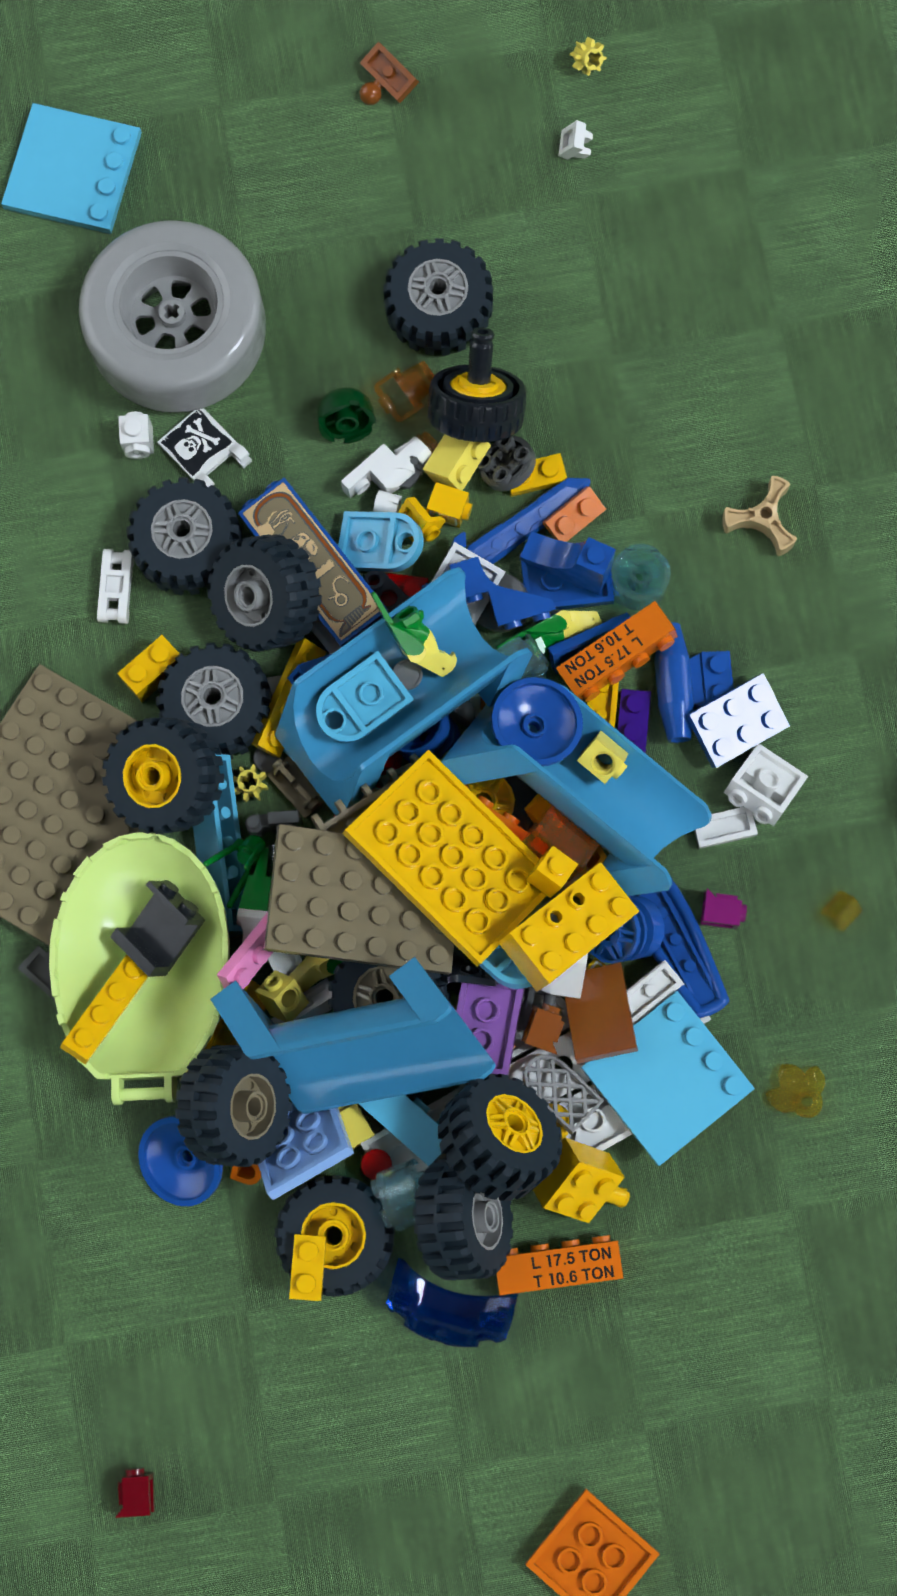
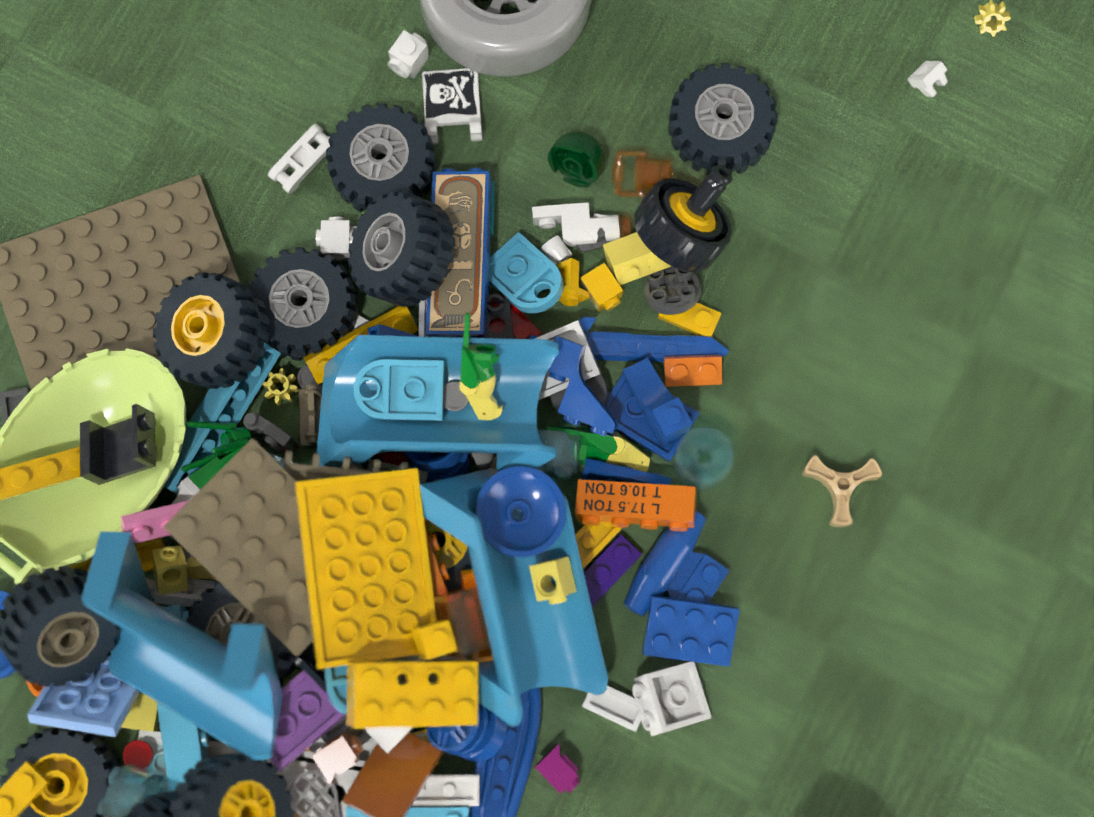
camera: 35 degrees right, 0 degrees up
yellow brick [117,635,180,702] -> none
none -> white brick [316,217,357,261]

